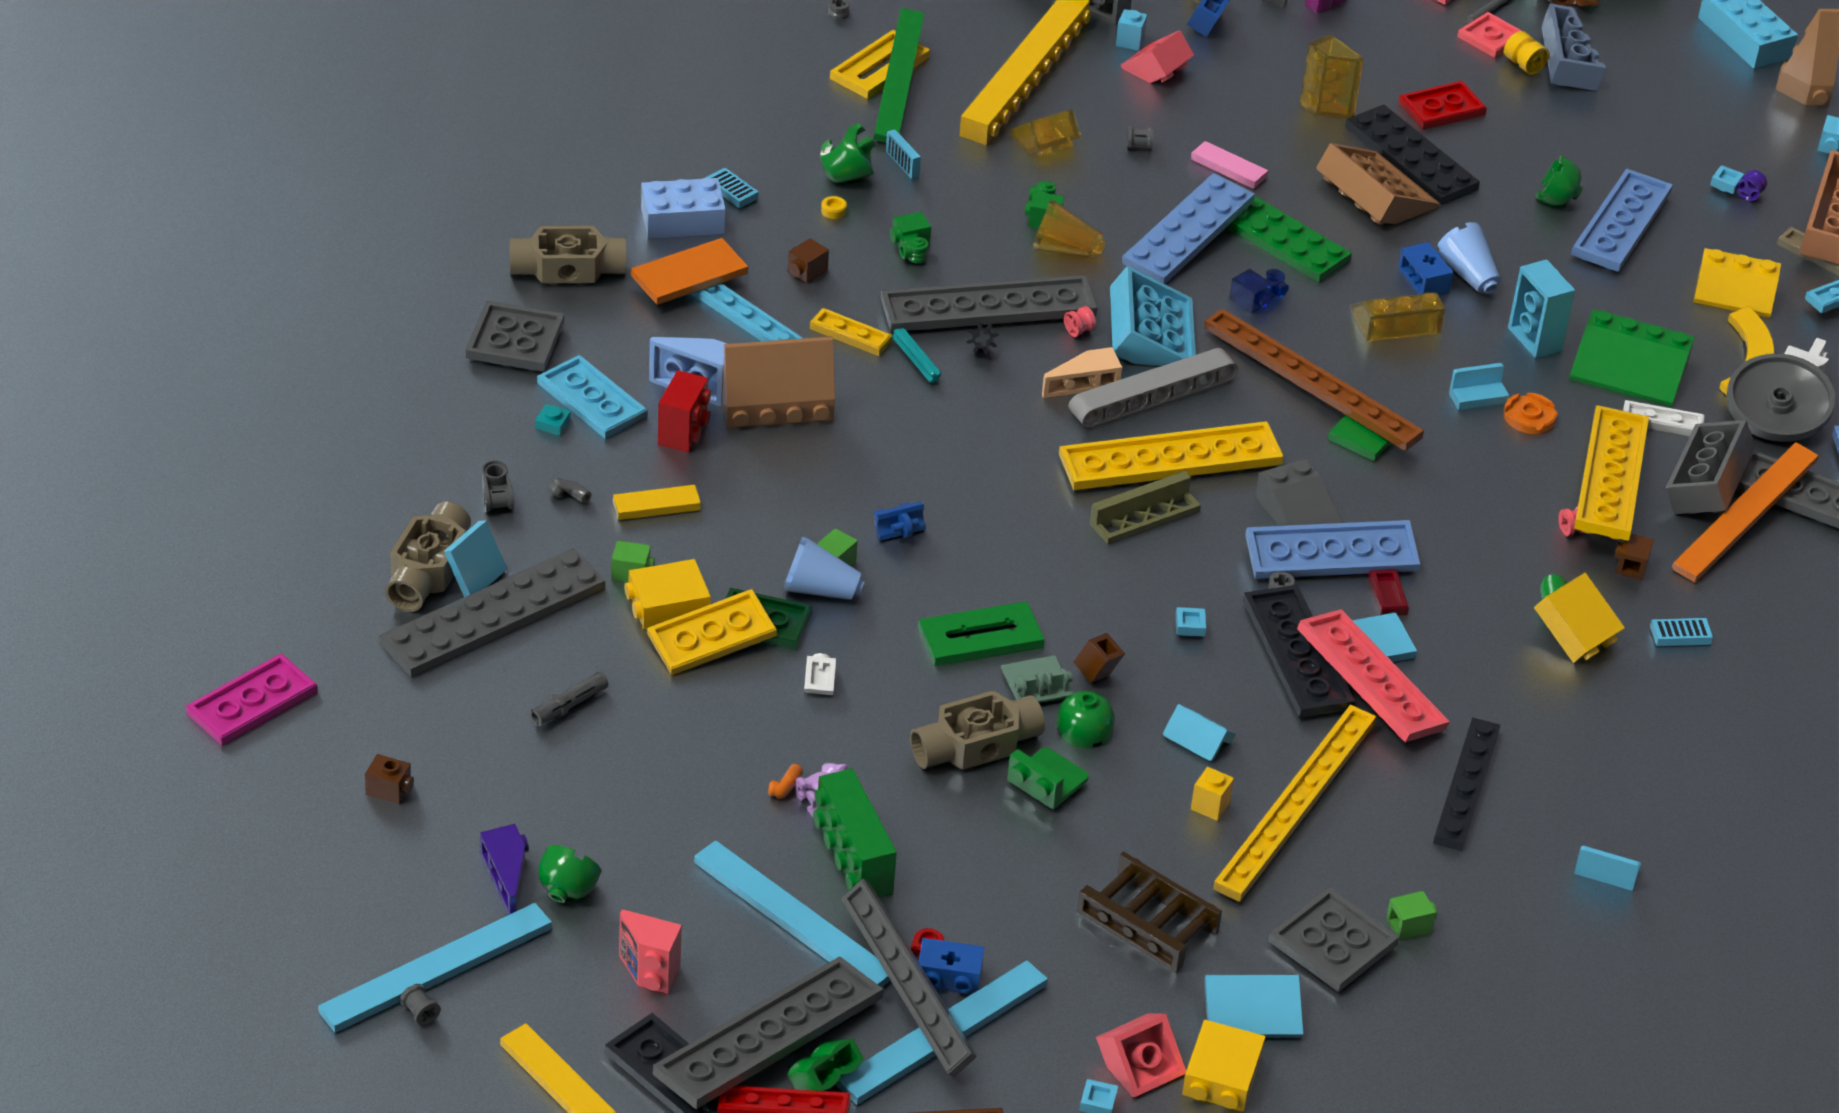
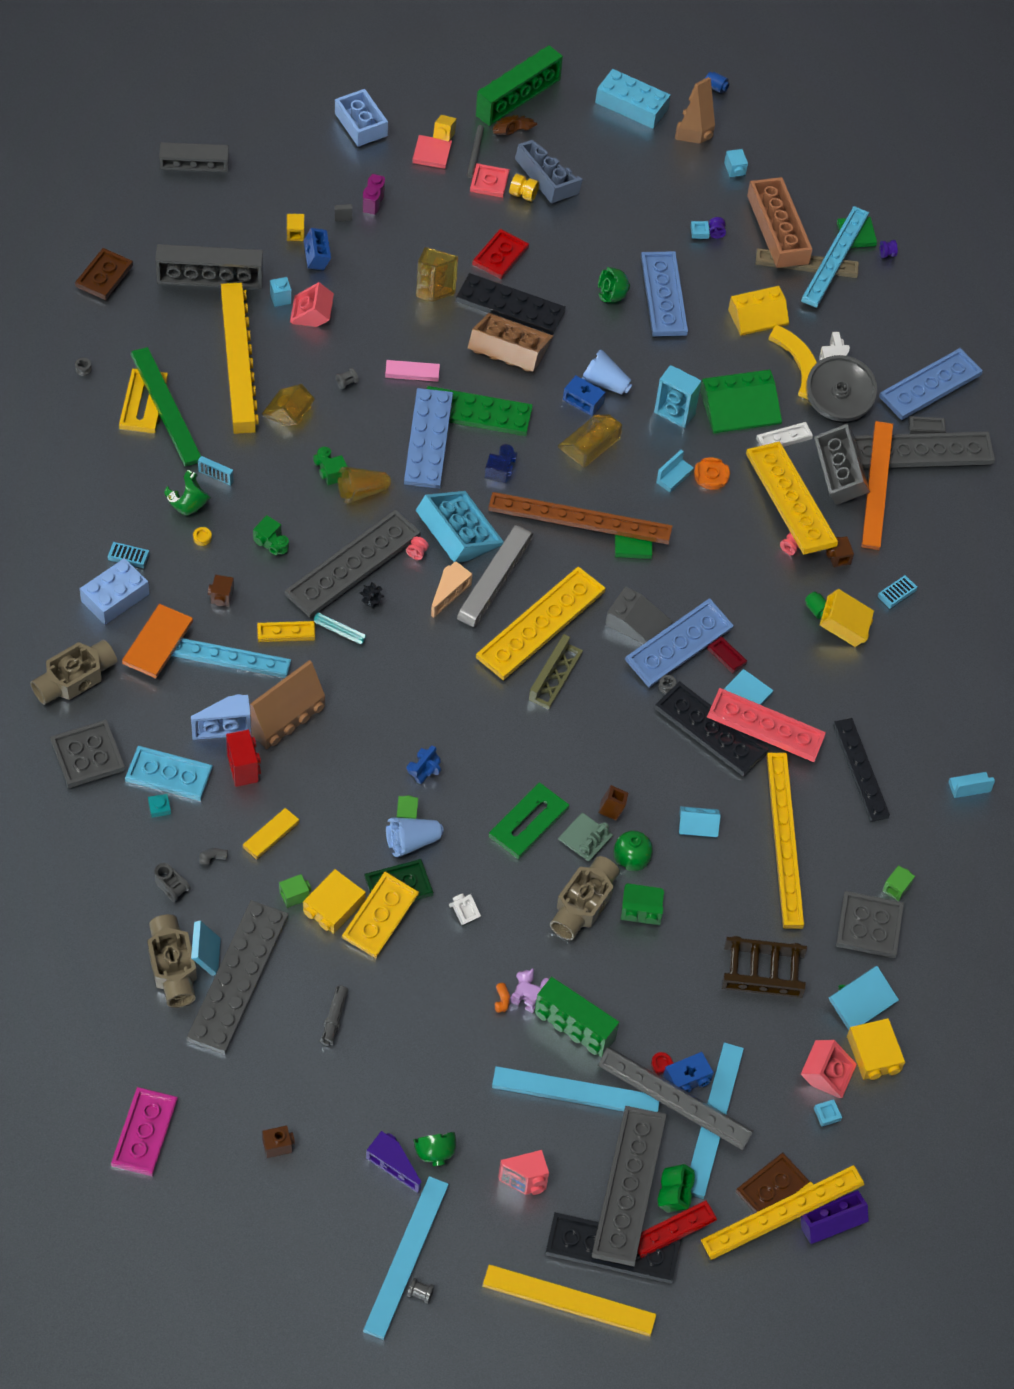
camera: 35 degrees left, 15 degrees up
medium azure plate [1176,607,1206,637] -> none
yellow brick [1191,766,1234,821] -> none

